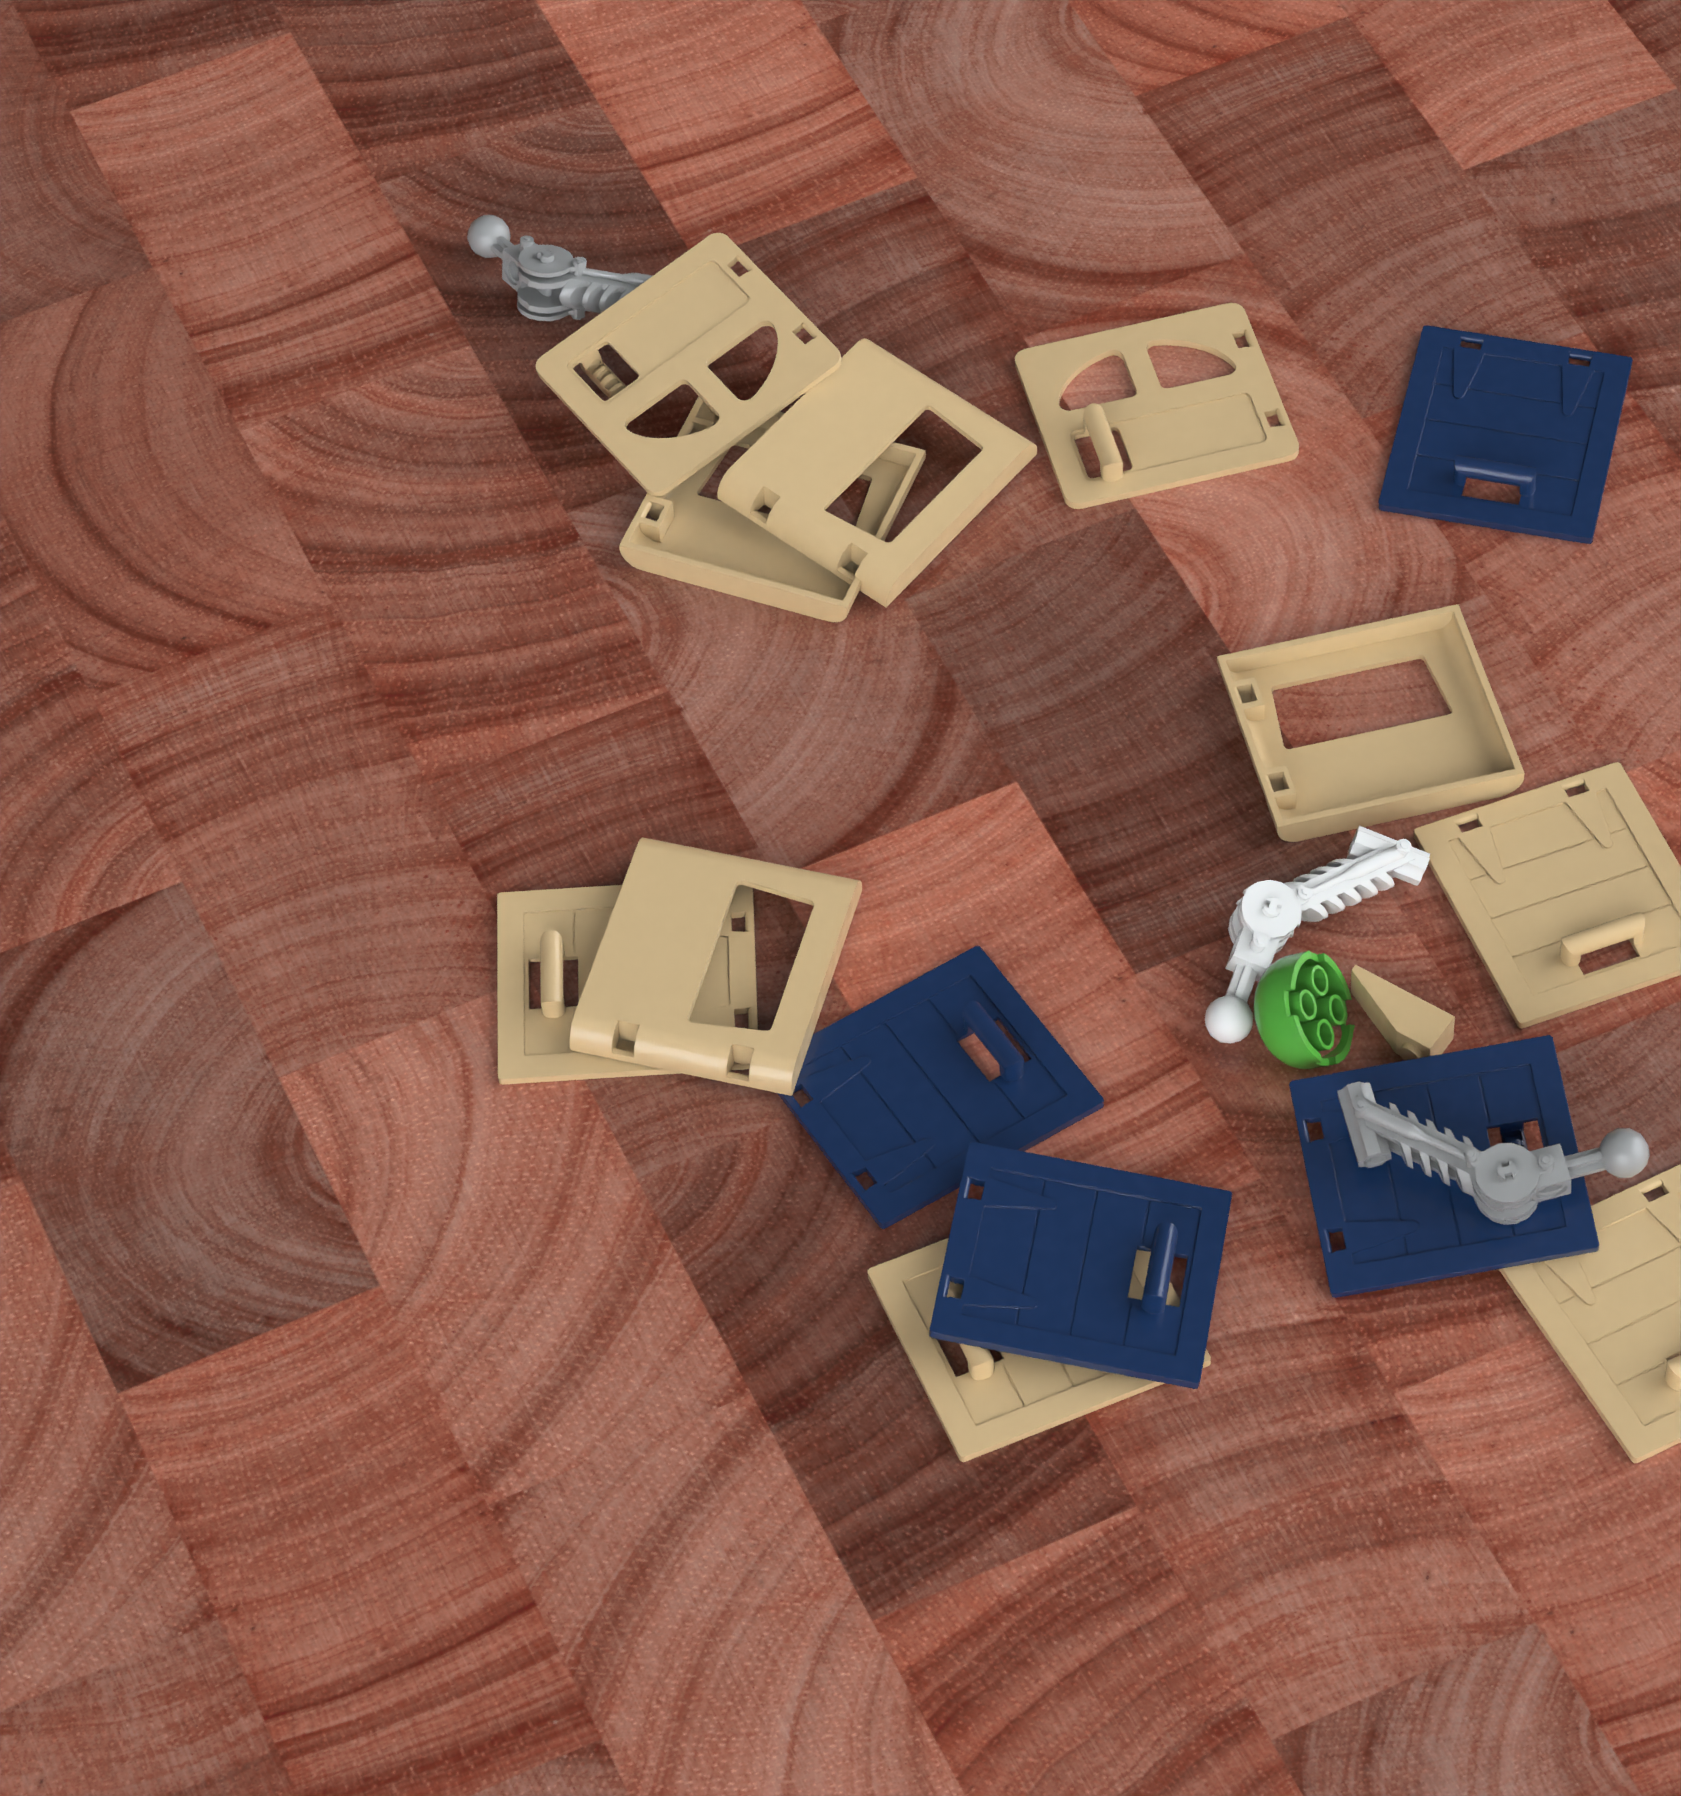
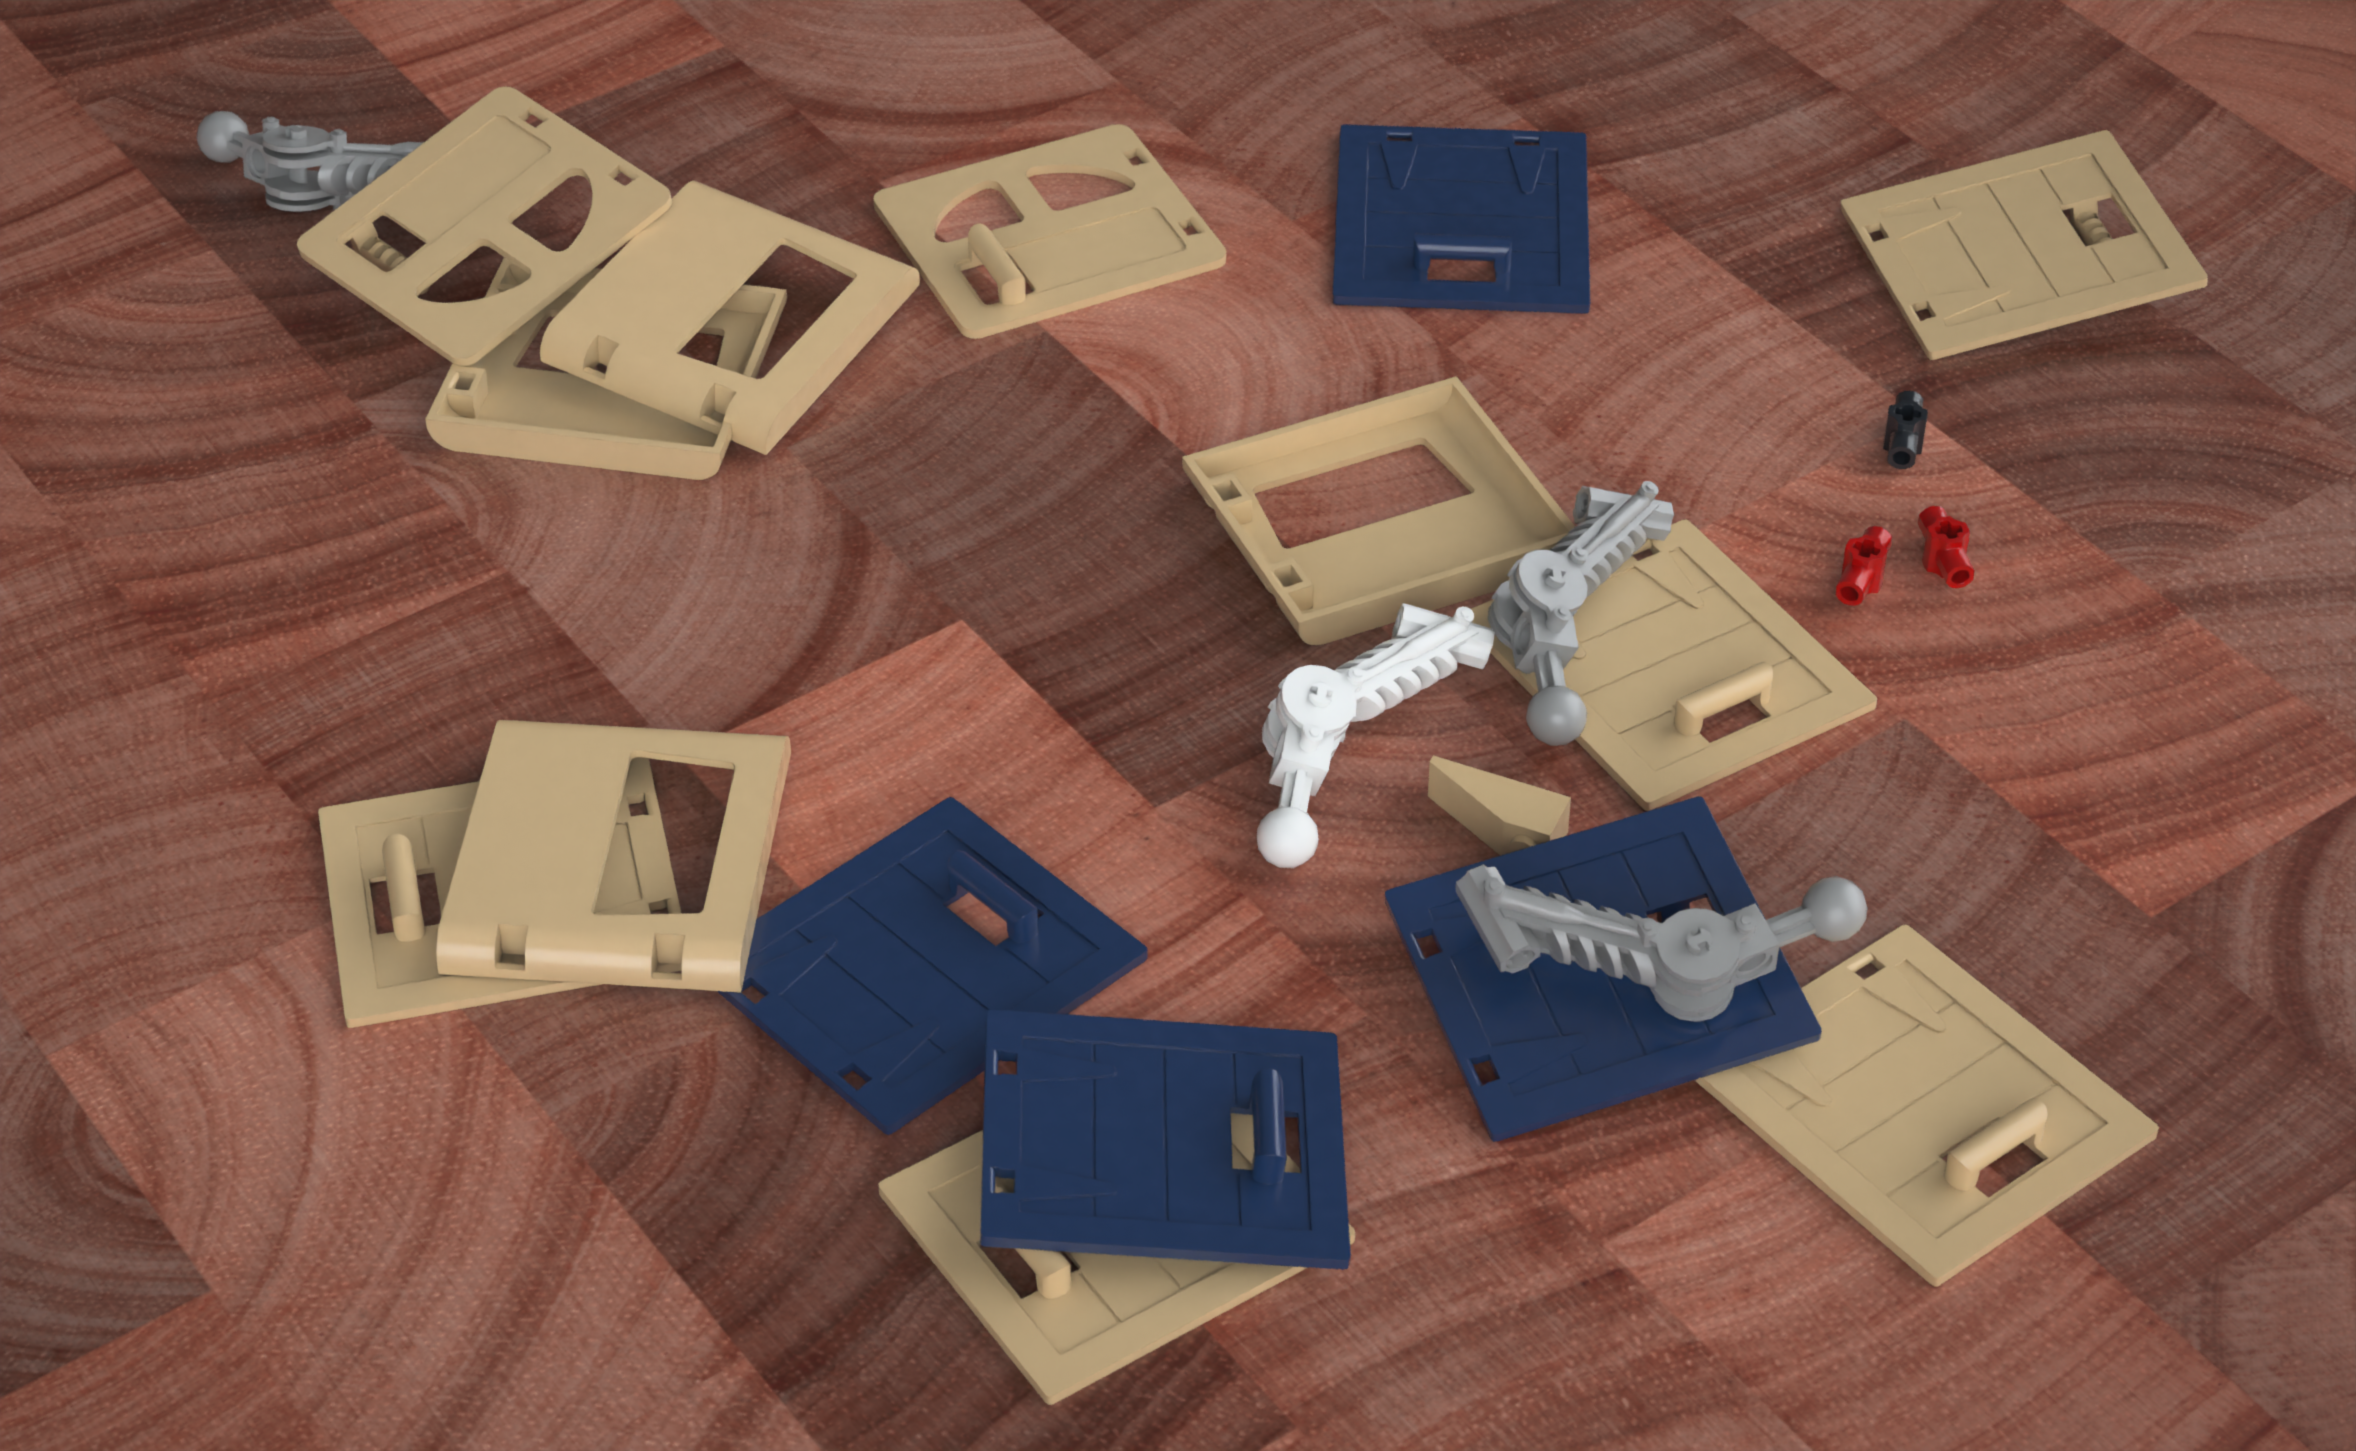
camera: 15 degrees left, 10 degrees down
bright green cylinder [1254,951,1355,1069] -> none
none -> light grey piece [1488,481,1674,746]

